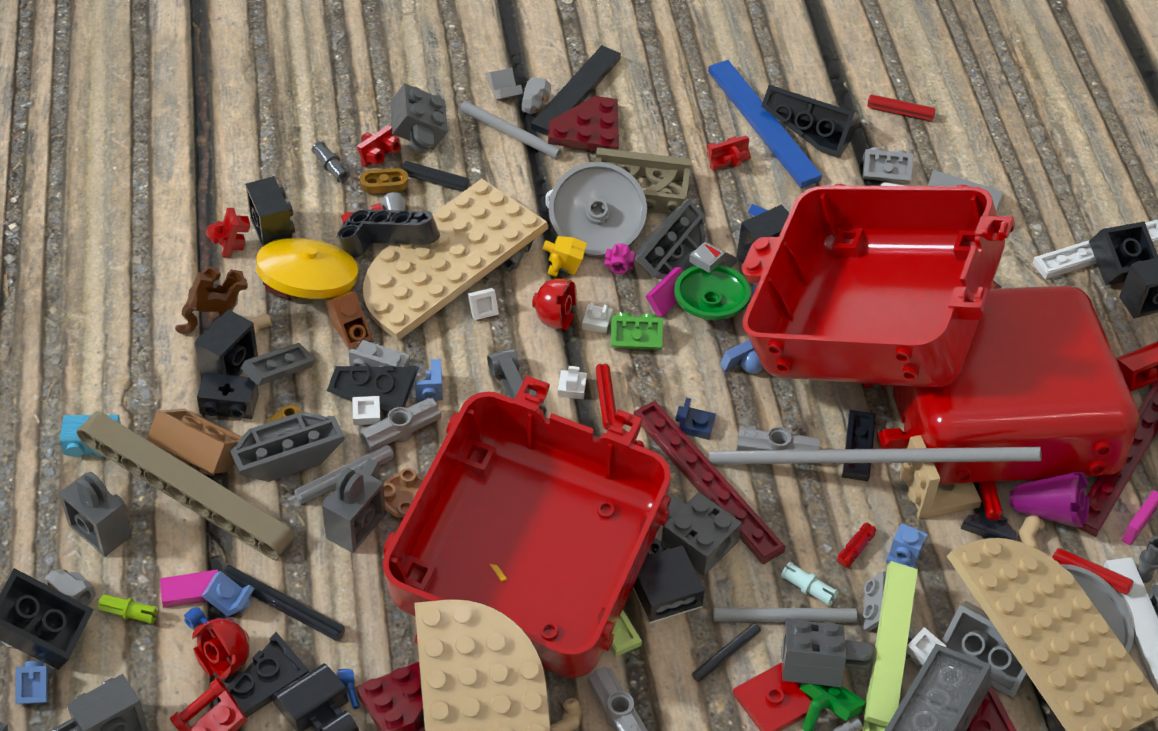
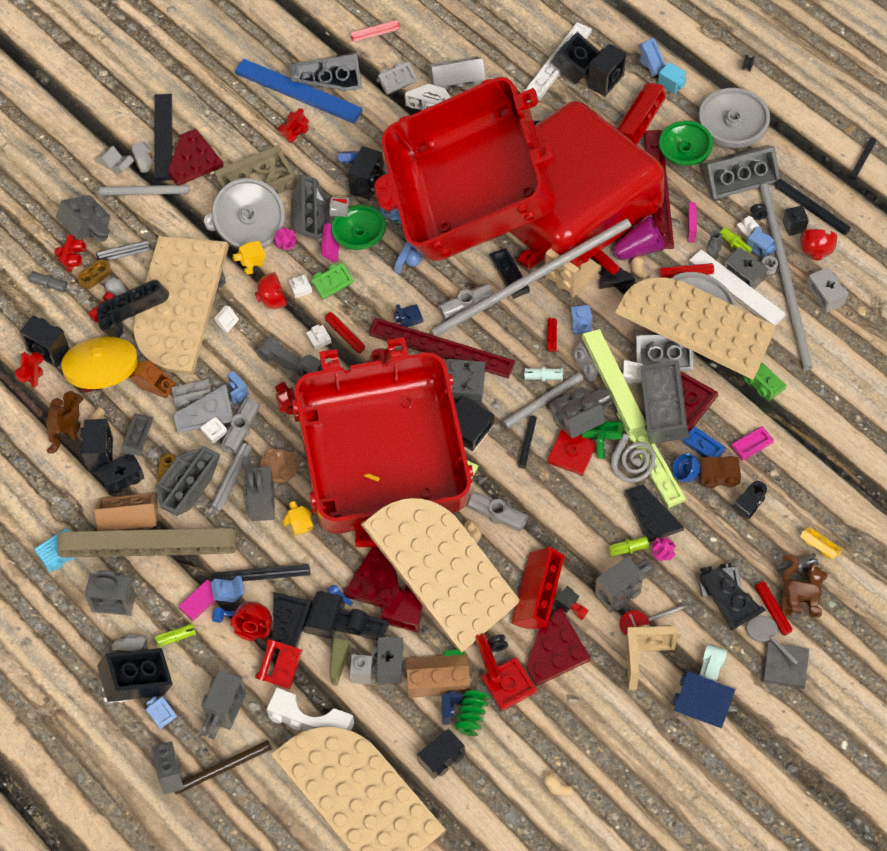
camera: 30 degrees left, 10 degrees up
none -> yellow piece [282,501,313,537]

